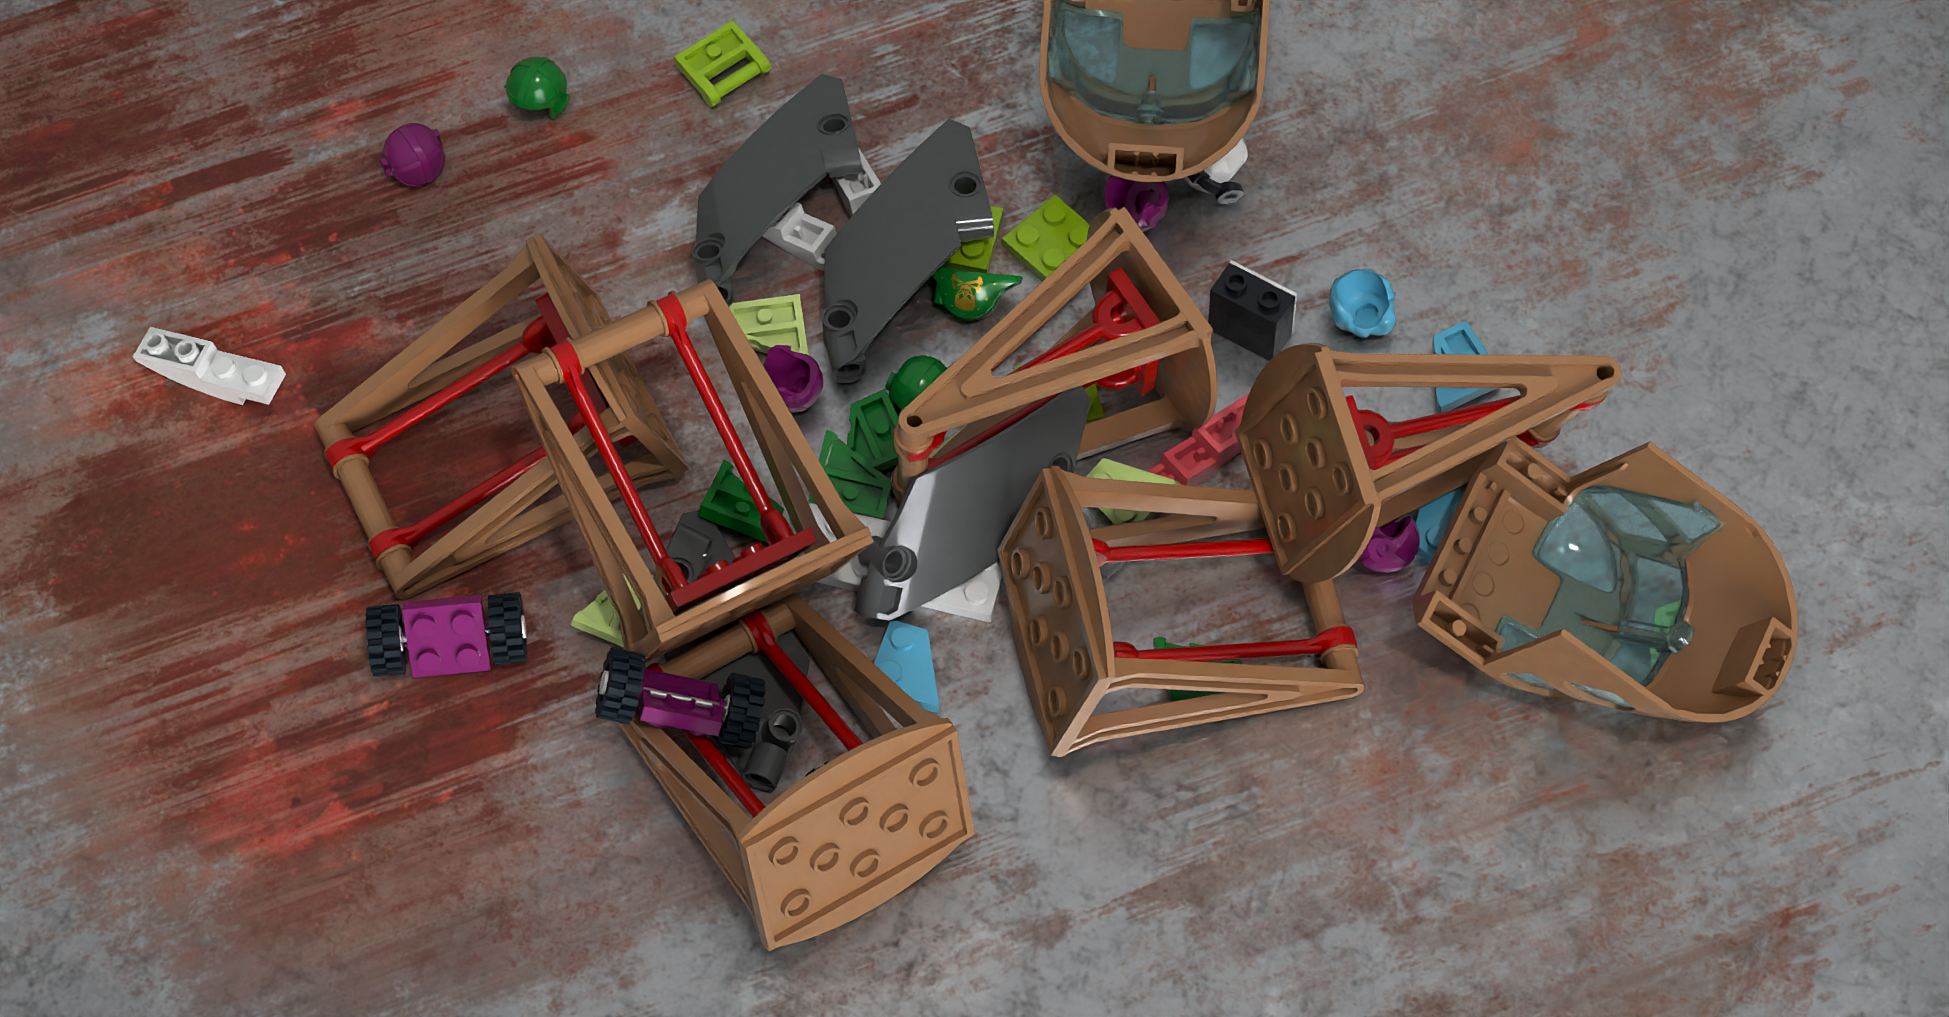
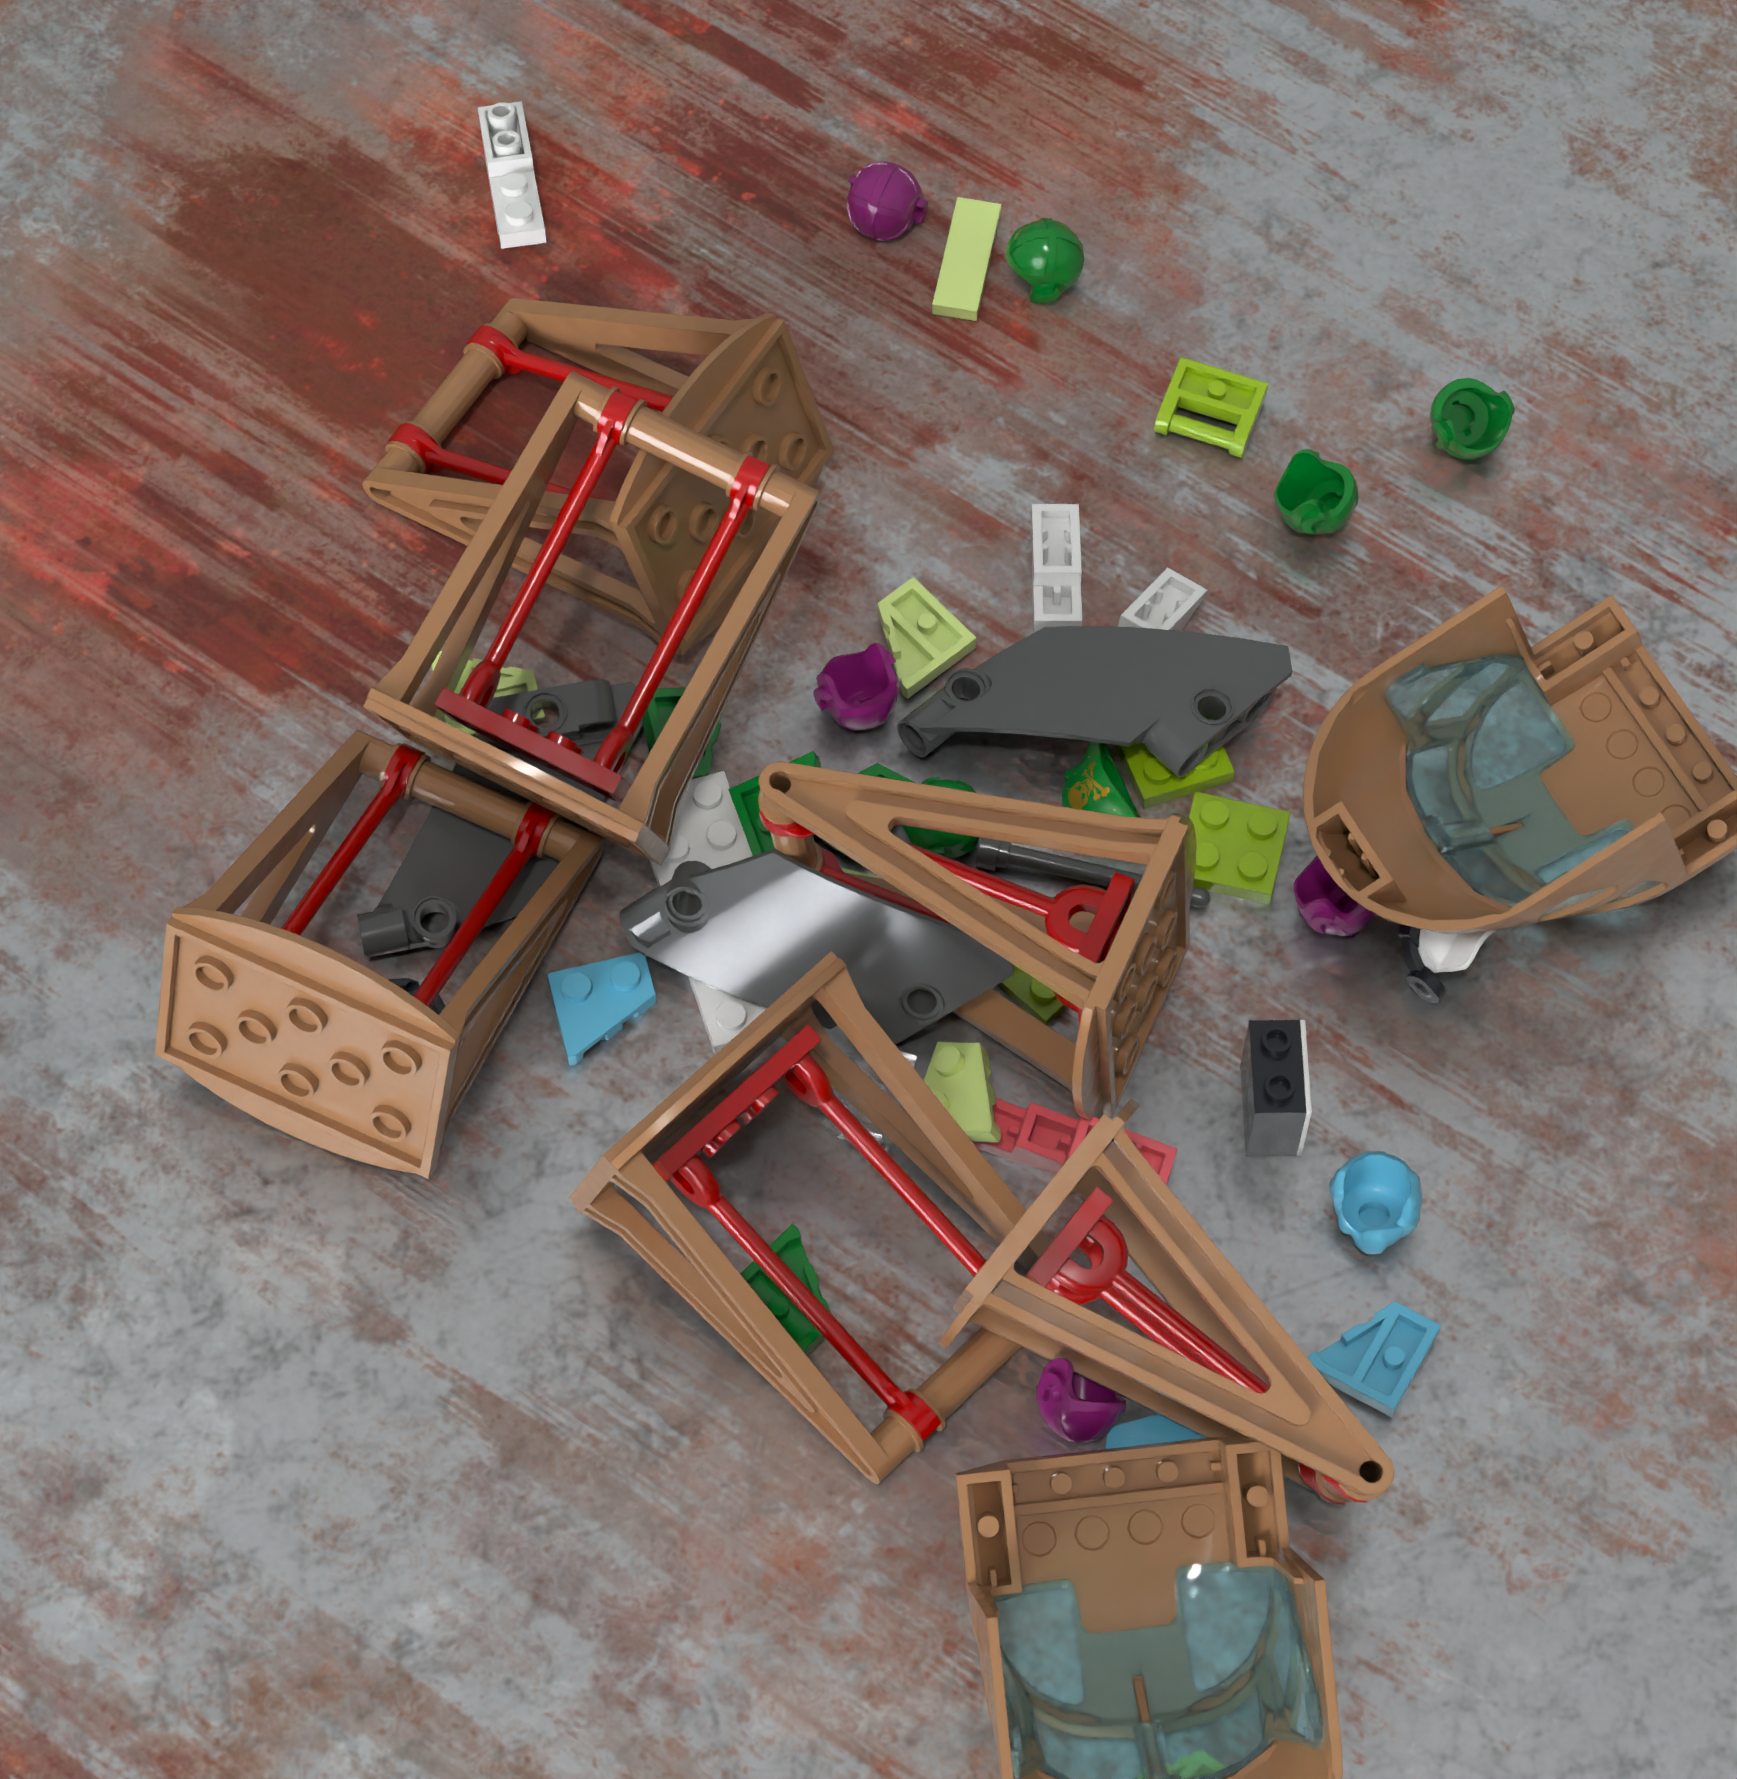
camera: 55 degrees right, 0 degrees up
plate [365,592,527,678] -> none
plate [595,647,766,749] -> none
dark grey panel [691,74,863,307] -> none
none -> yellowish green tile [932,197,1002,321]
none -> green cap [1274,449,1359,535]

